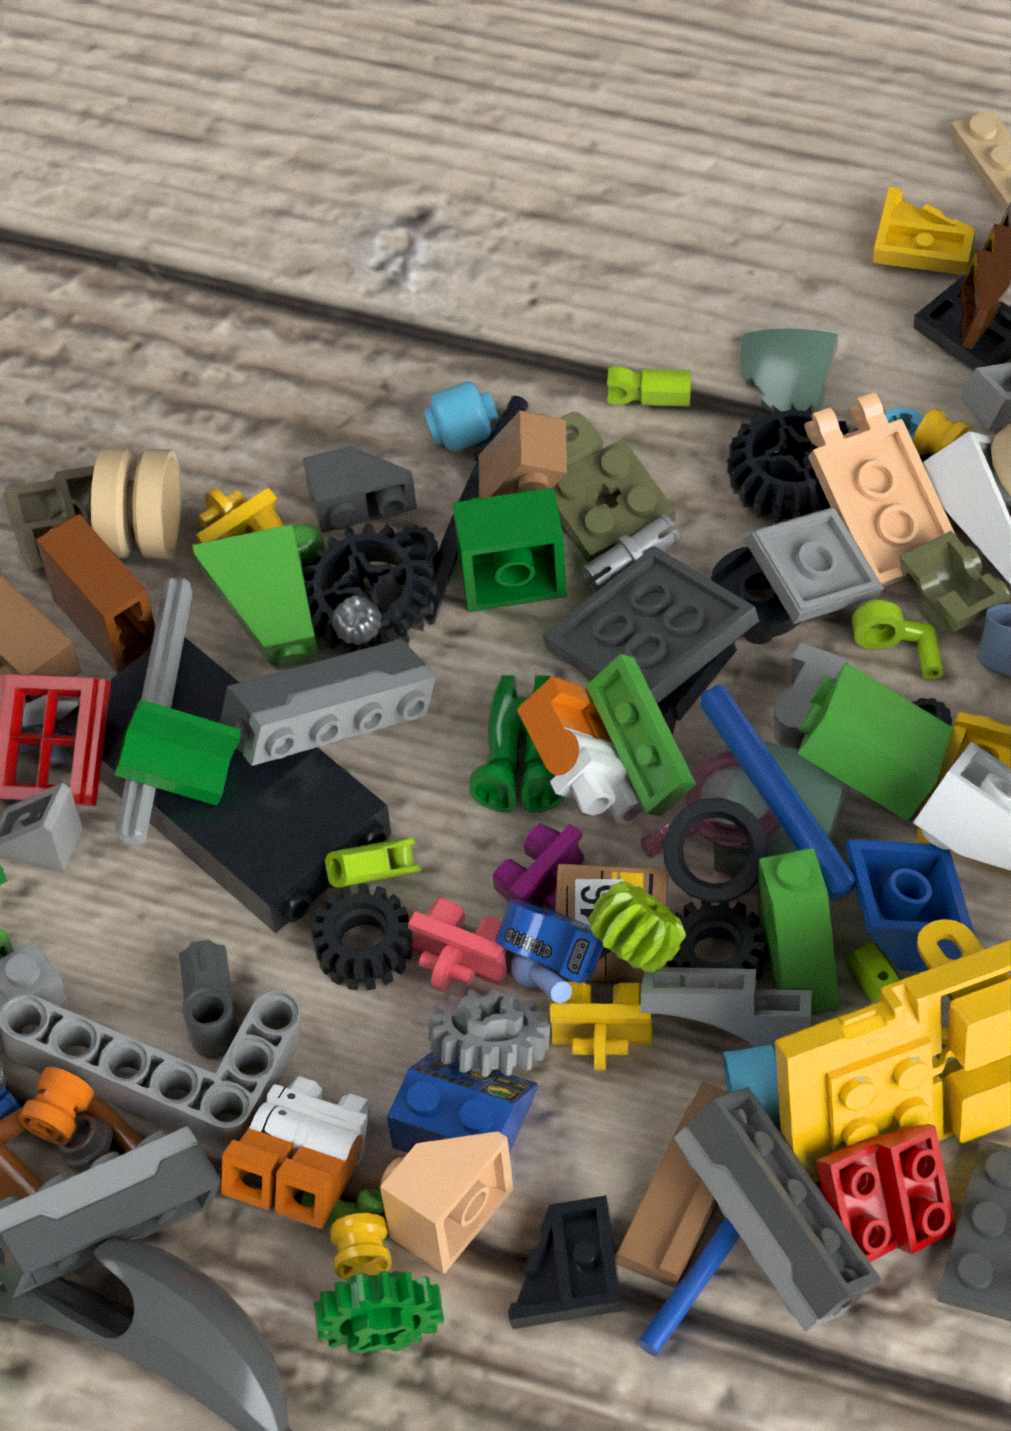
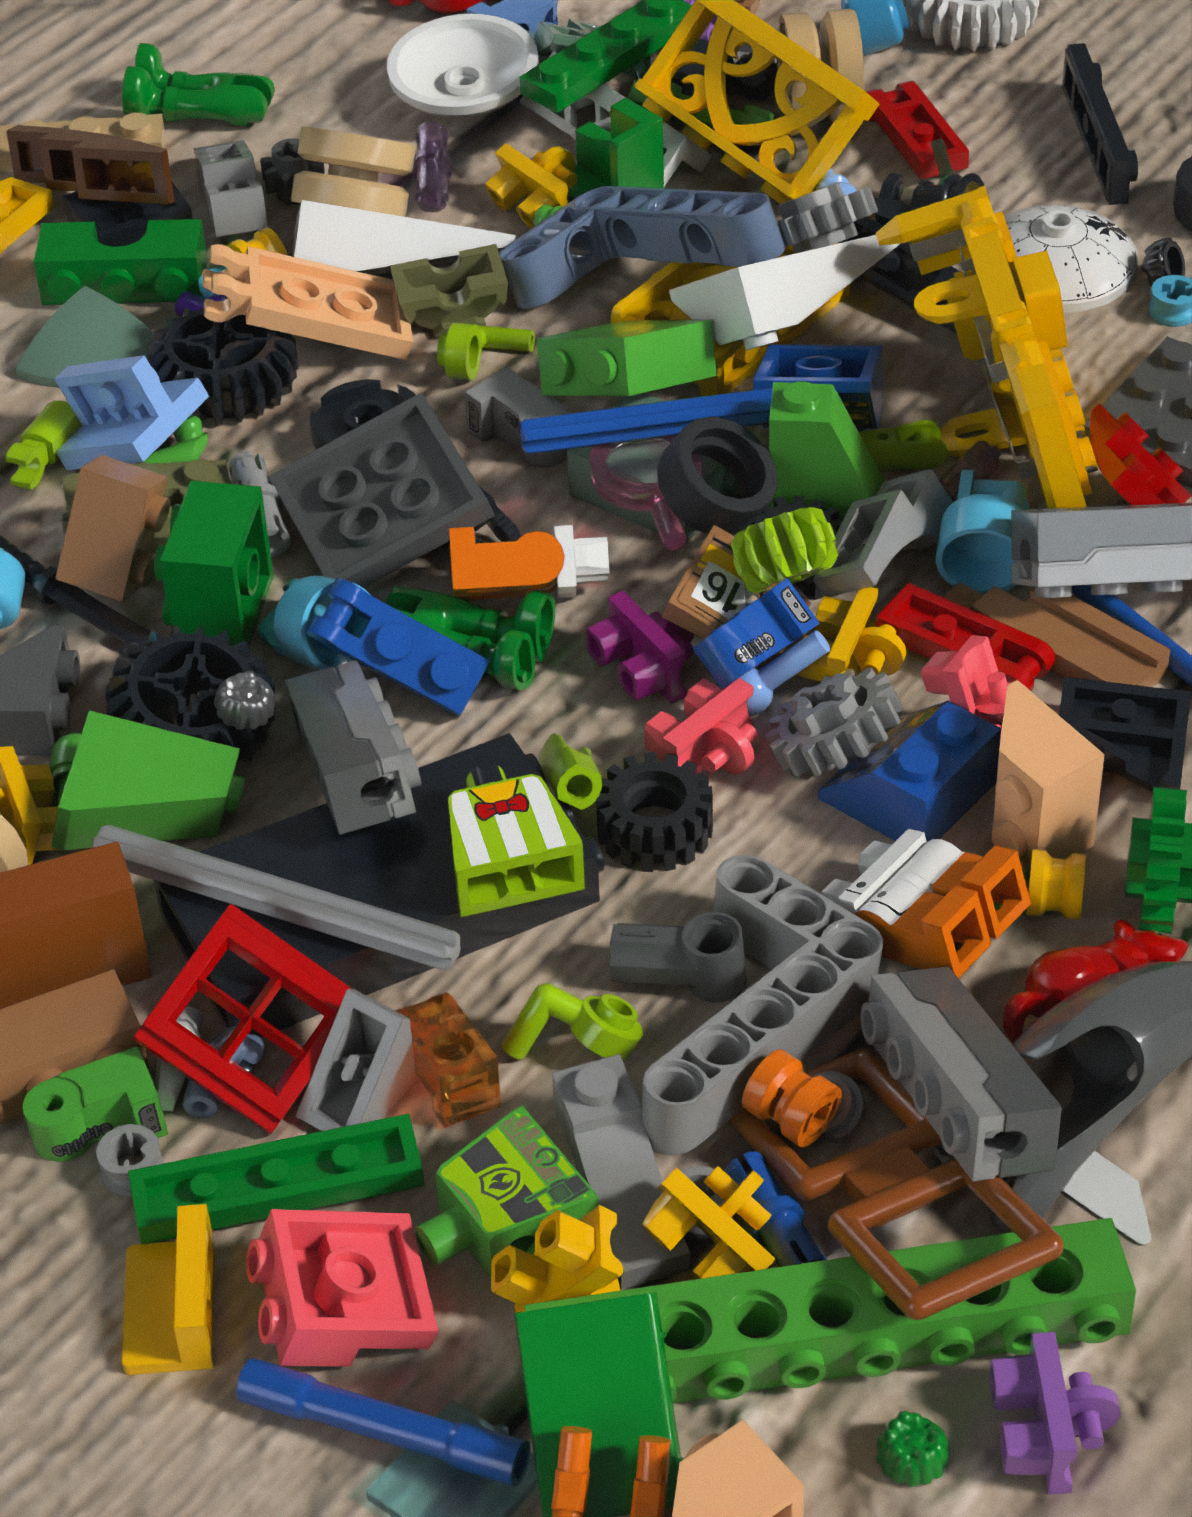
camera: 75 degrees left, 10 degrees down
green panel [114,700,242,806] -> none
bright green plate [586,654,696,816] -> none
light grey plate [745,507,884,624] -> none
none -> green arch [33,219,208,305]
none -> light blue bracket [54,355,209,470]
none -> bright green arm [144,415,208,464]
none -> medium azure piece [258,576,370,670]
none -> blue plate [307,578,490,718]
none -> clear orange leg [394,992,501,1128]
none -> lime torso [448,764,585,917]
none -> lime plate [501,983,643,1061]
none -> red plate [876,583,1056,691]
none -> coral hips [921,635,1027,740]
none -> red animal [1003,919,1188,1044]
none -> white sticker [1063,1151,1151,1245]

